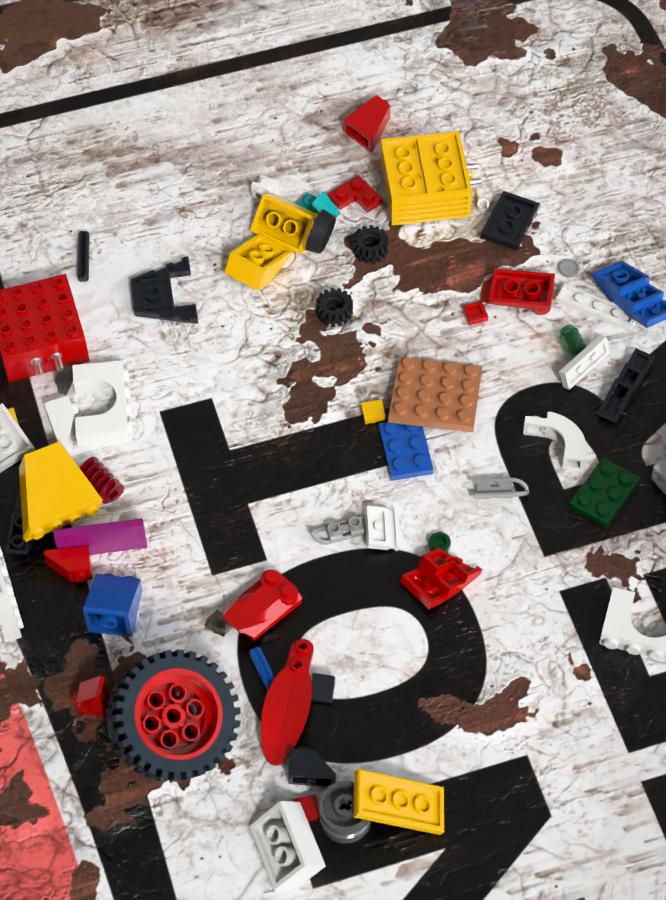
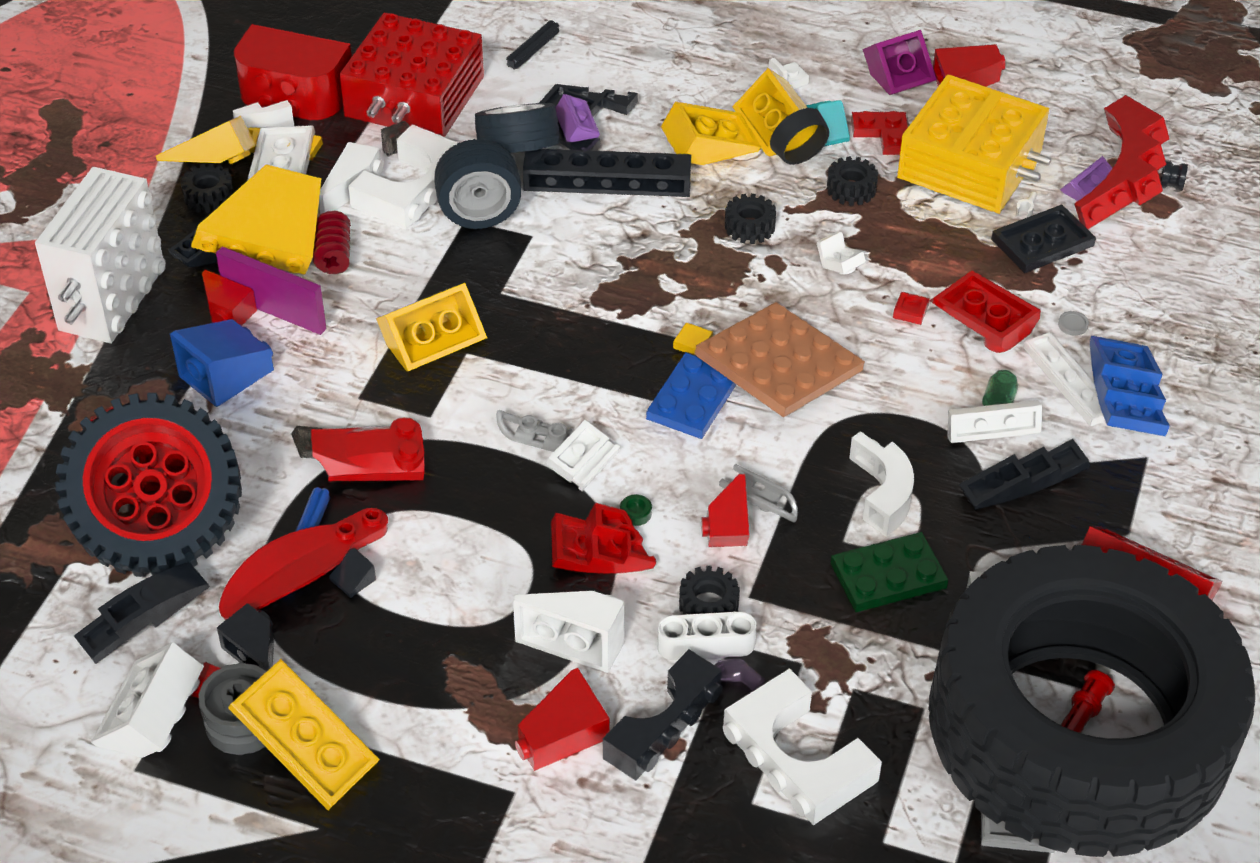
camera: 35 degrees right, 10 degrees down
none -> black slope [74,562,210,664]
none -> yellow slope [376,283,487,371]
none -> black wheel [434,139,521,229]
none -> black wheel [475,103,559,153]
none -> white slope [513,591,624,673]
none -> red slope [515,668,610,771]
none -> black brick [523,149,691,197]
none -> medium lavender slope [556,94,600,142]
none -> black arch [603,649,723,781]
none -> white beam [658,612,757,660]
none -> black tyre [679,566,740,615]
none -> red slope [701,474,749,547]
none -> clear purple arm [715,659,765,691]
none -> white bracket [817,231,866,274]
none -> magenta slope [862,30,937,95]
none -> medium lavender slope [1060,156,1112,201]
none -> red arch [1074,95,1170,229]
none -> black wheel [1160,160,1188,191]

